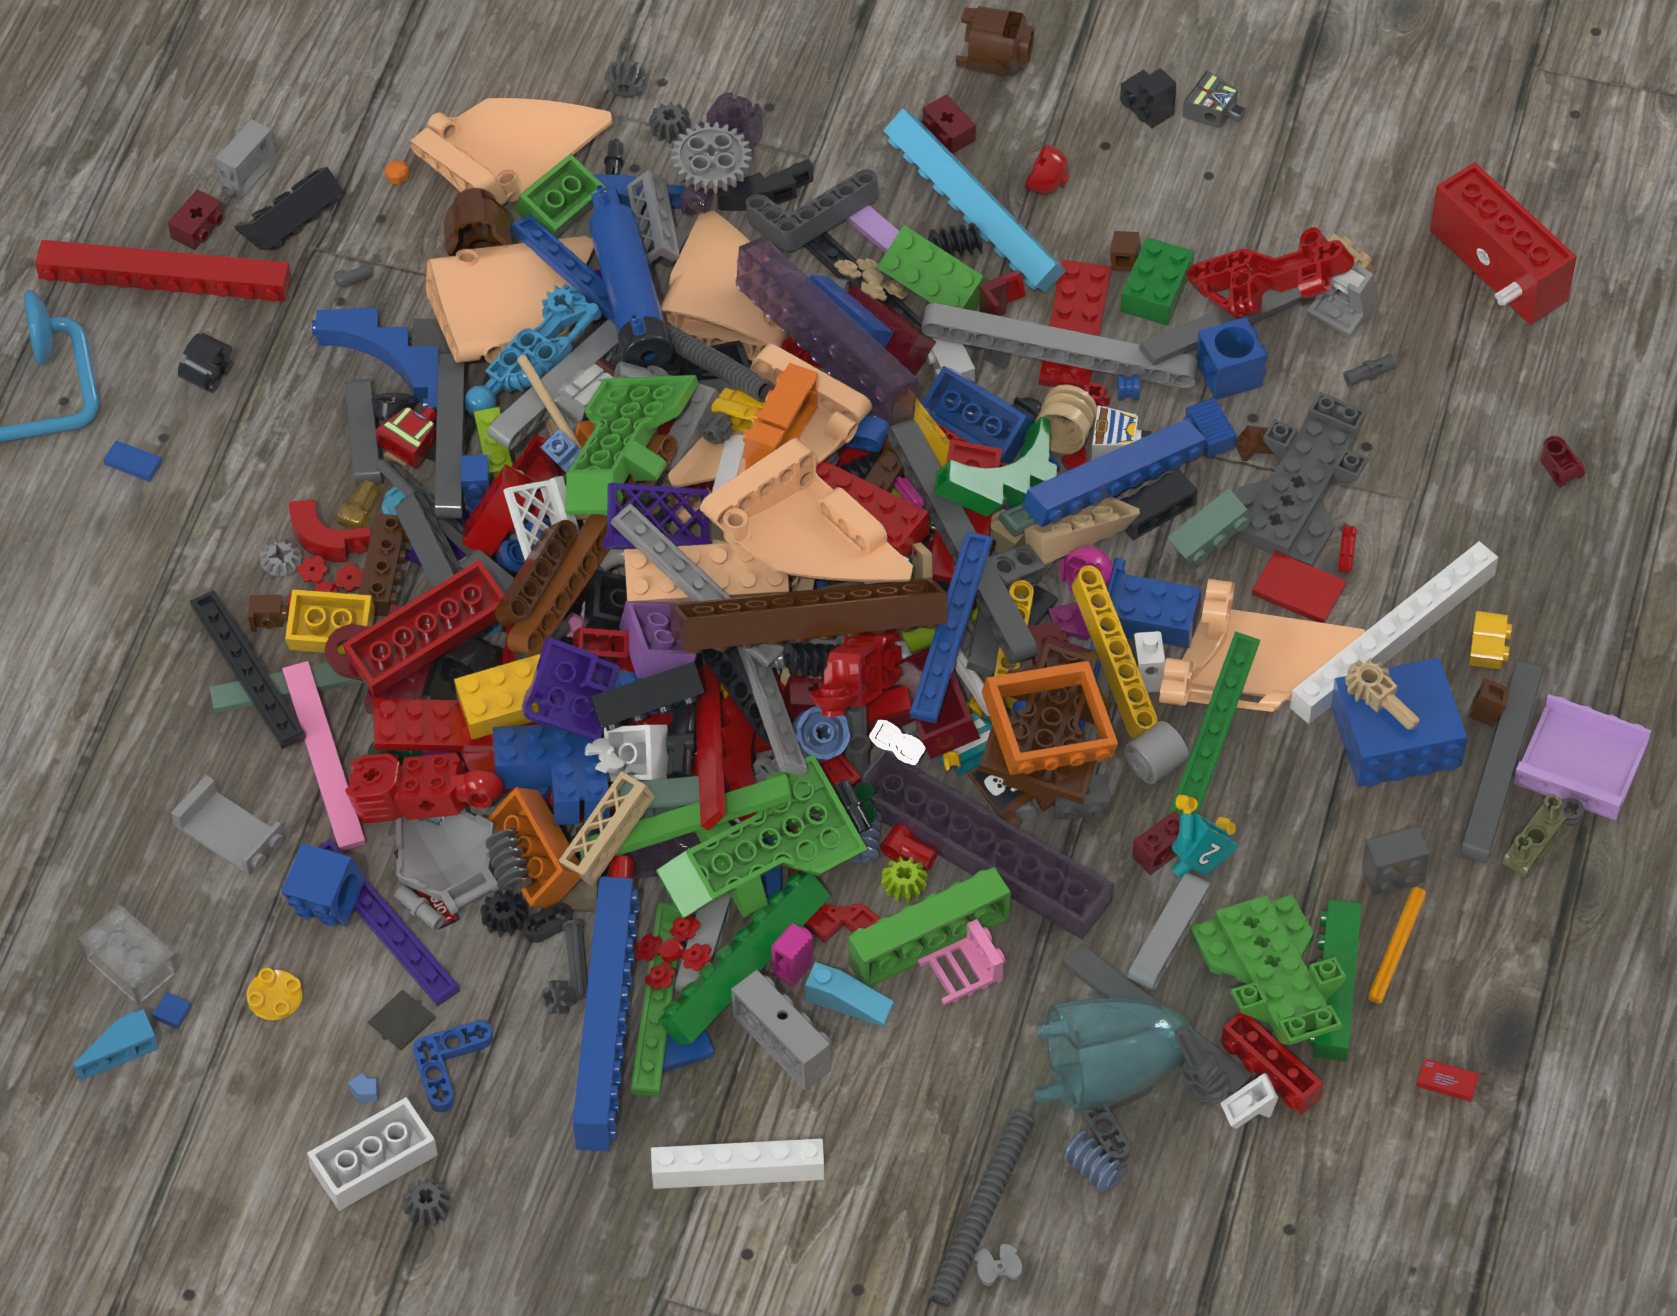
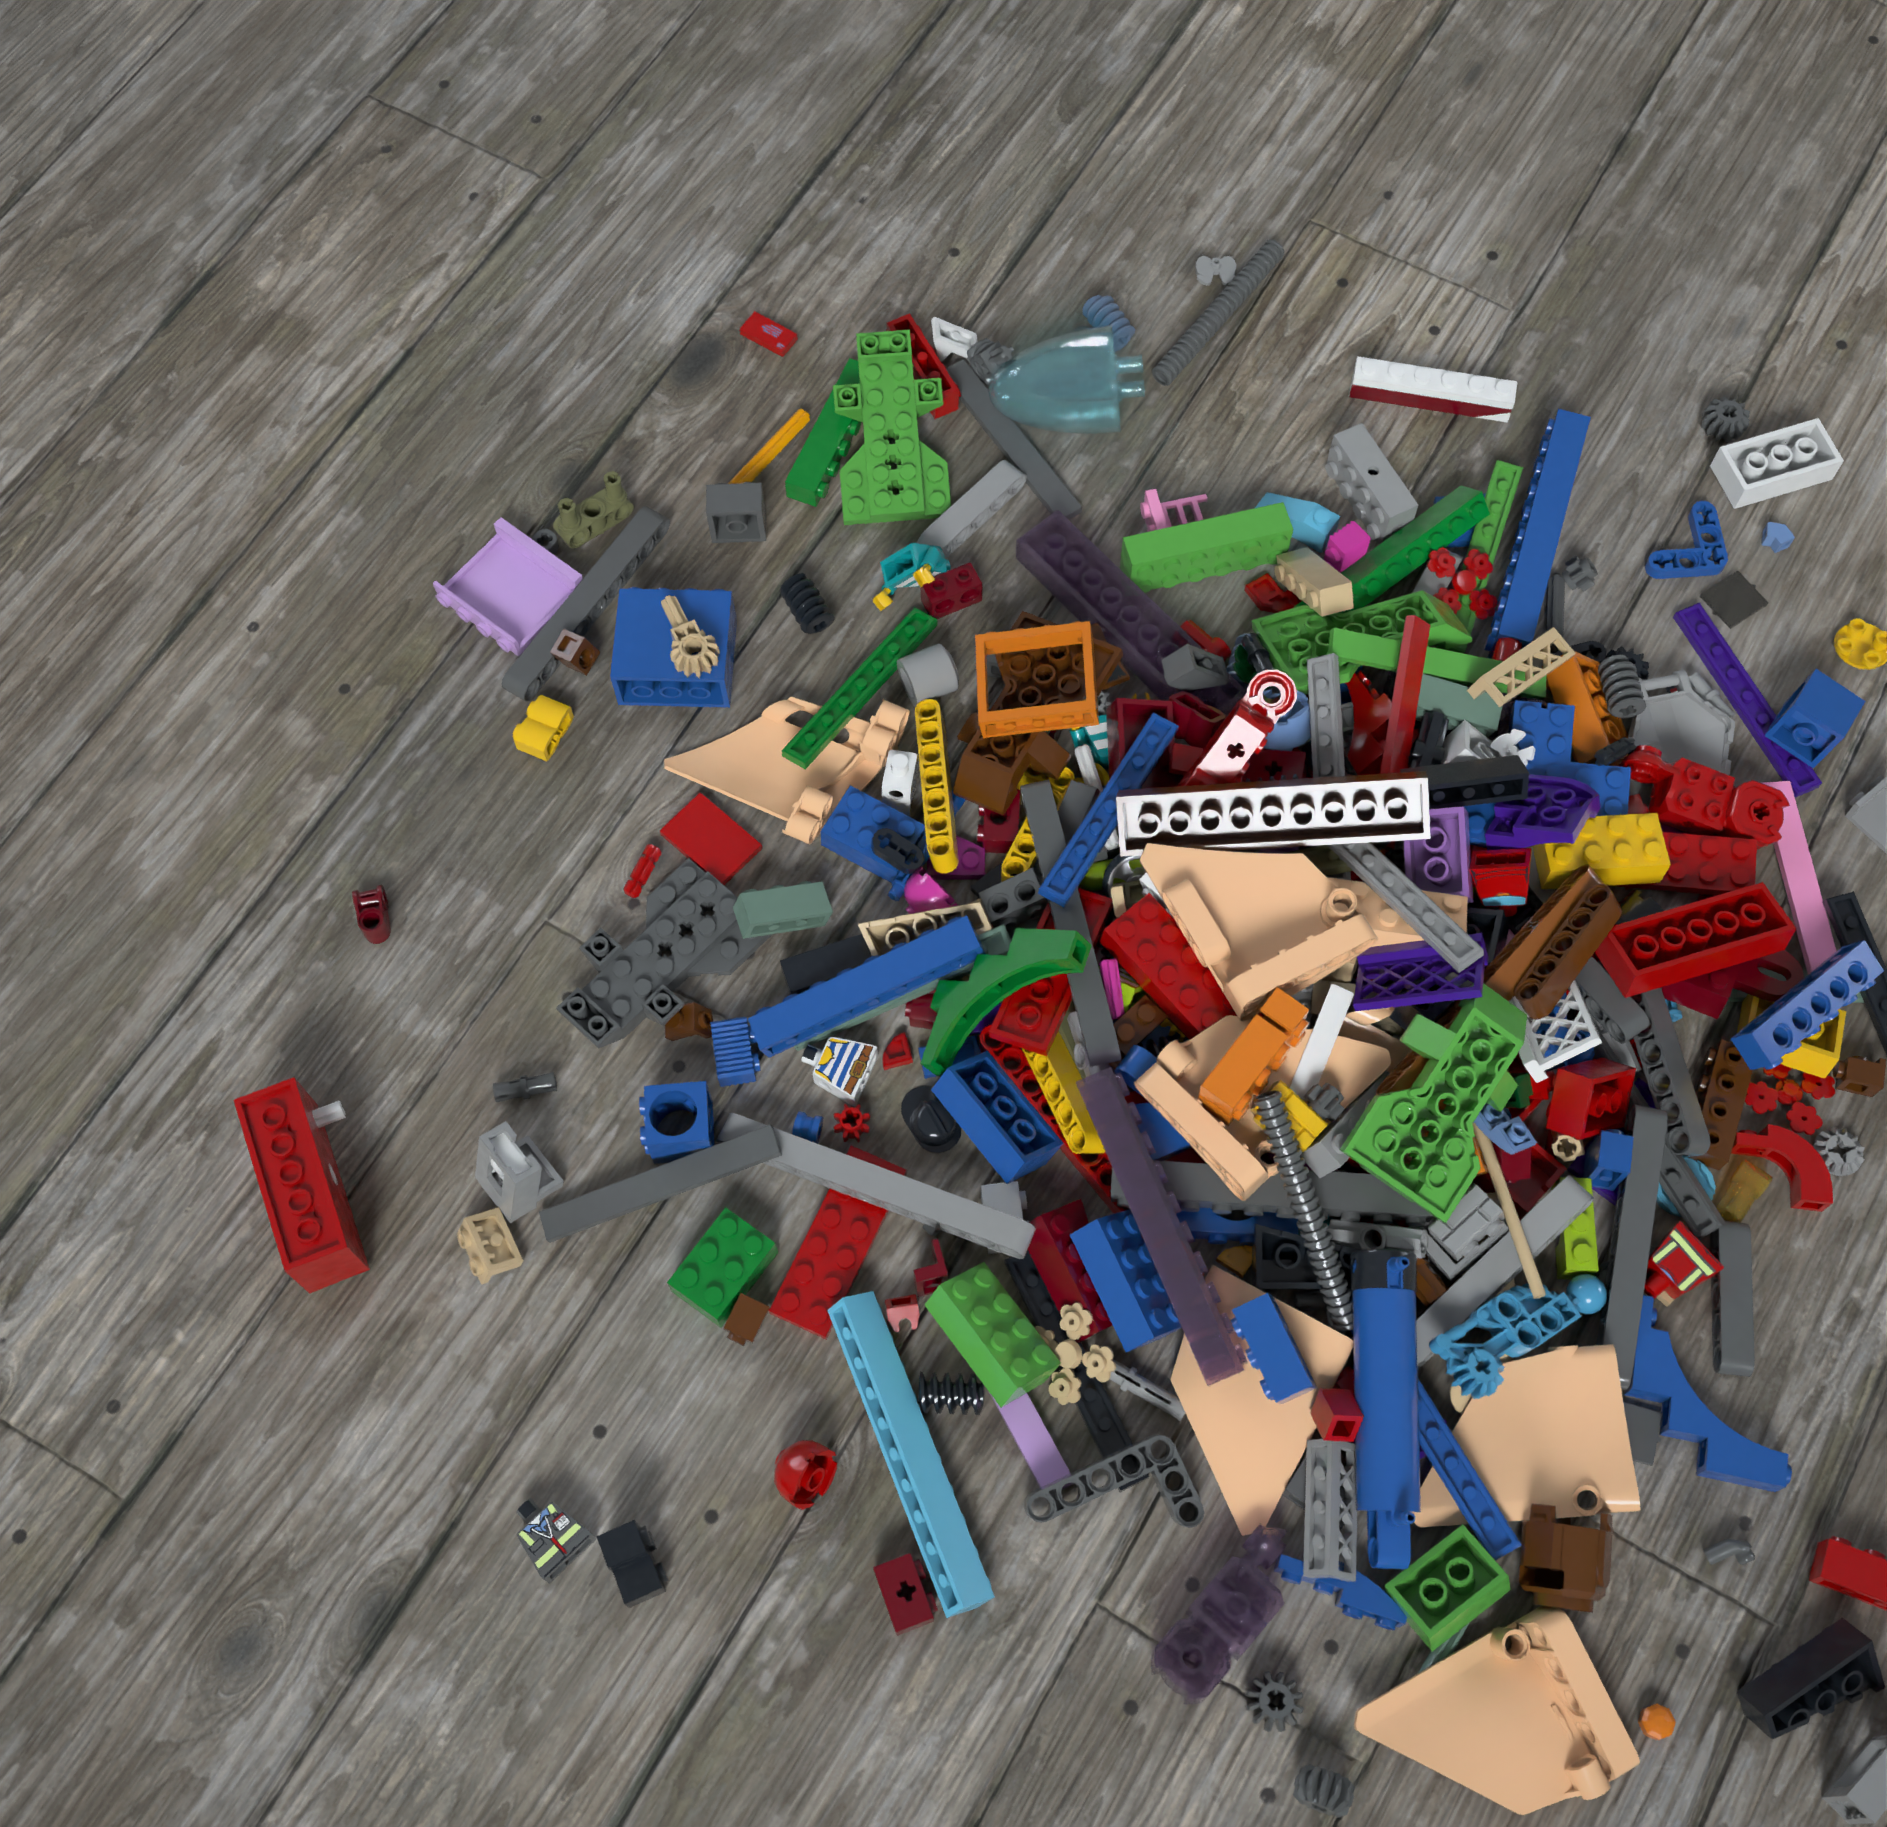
camera: 165 degrees left, 10 degrees up
black piece [371,393,416,422] -> none
black axle [604,138,624,175] -> none
light grey gear [671,122,752,193] -> none
black slope [716,159,813,211] -> none
lime gear [881,856,928,904] -> none
reddish brown piece [955,6,1034,76] -> none
tan wheel [1035,385,1097,454] -> none
red beam [1187,227,1354,319] -> none
white brick [1290,541,1498,724] -> none
none -> black piece [780,573,835,634]
none -> black beam [871,828,924,874]
none -> dark grey slope [1161,644,1230,691]
none -> blue brick [1230,1293,1317,1404]
none -> tan brick [1274,547,1354,617]
none -> red brick [1310,1388,1364,1442]
none -> black axle [1594,737,1636,766]
none -> blue brick [1731,940,1884,1070]

